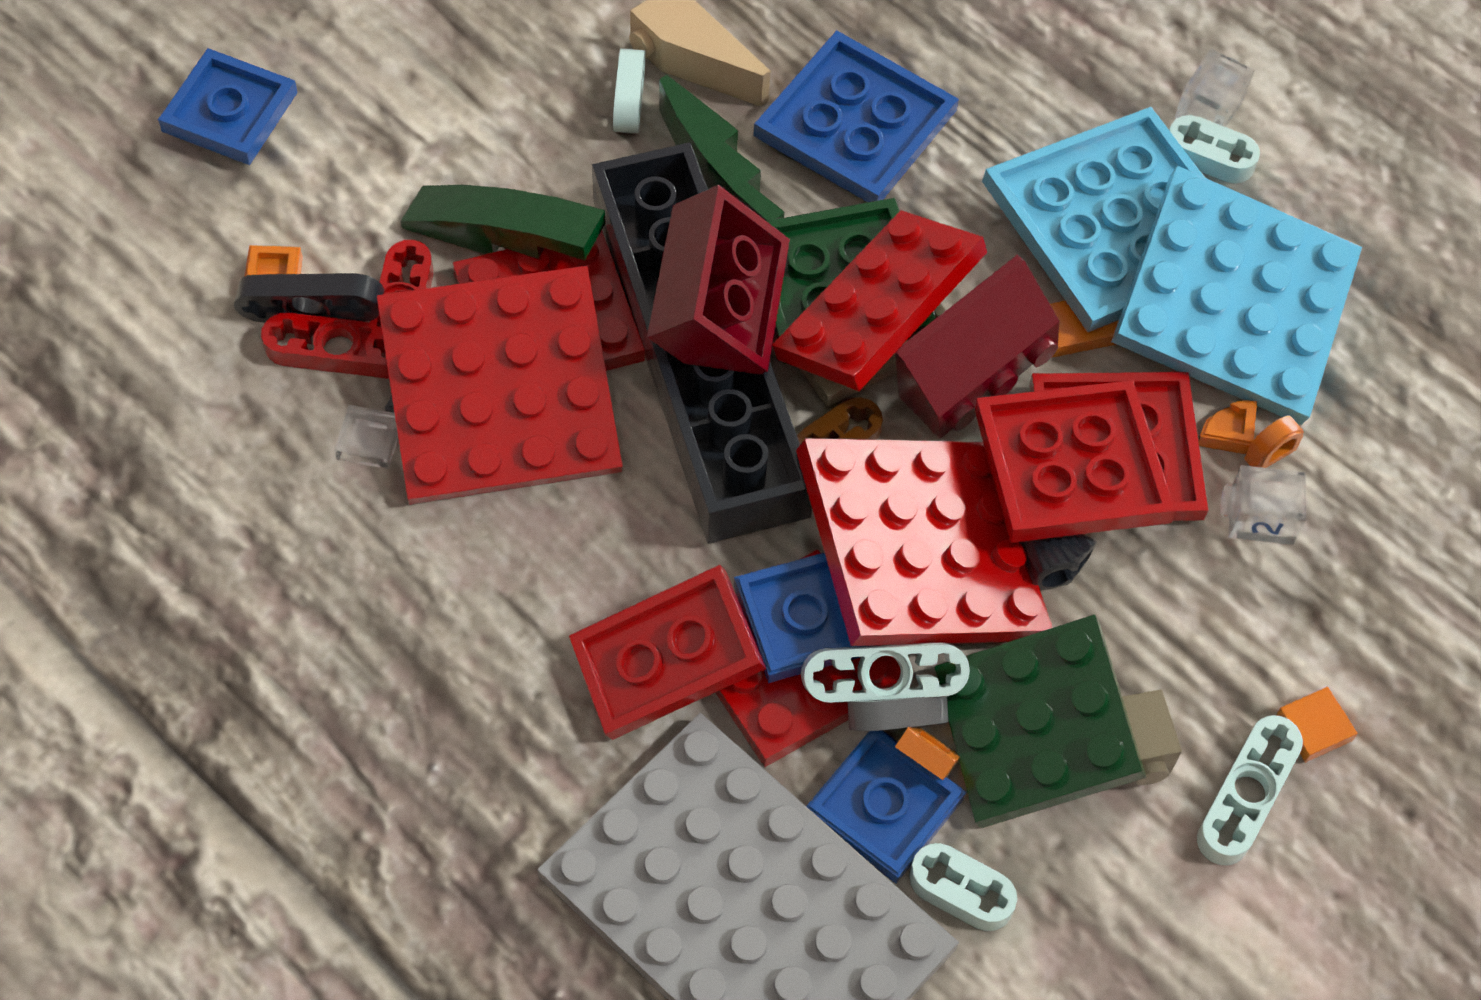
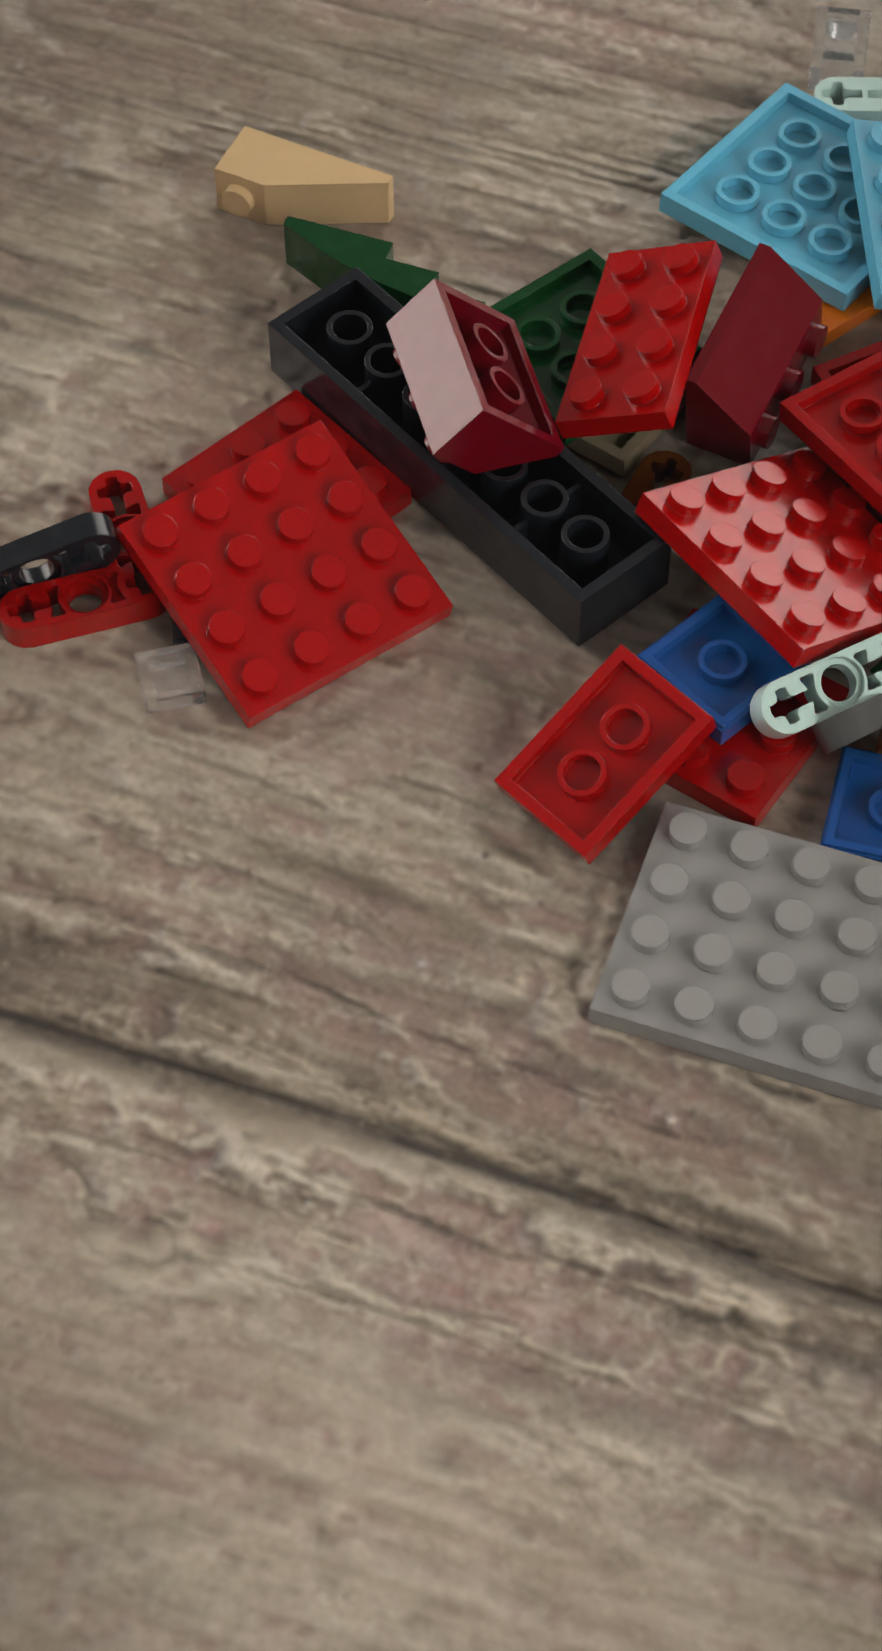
camera: 20 degrees left, 5 degrees down
dark green slope [400,184,606,261] -> none
light aqua beam [613,48,645,134] -> none
blue plate [753,30,959,202] -> none

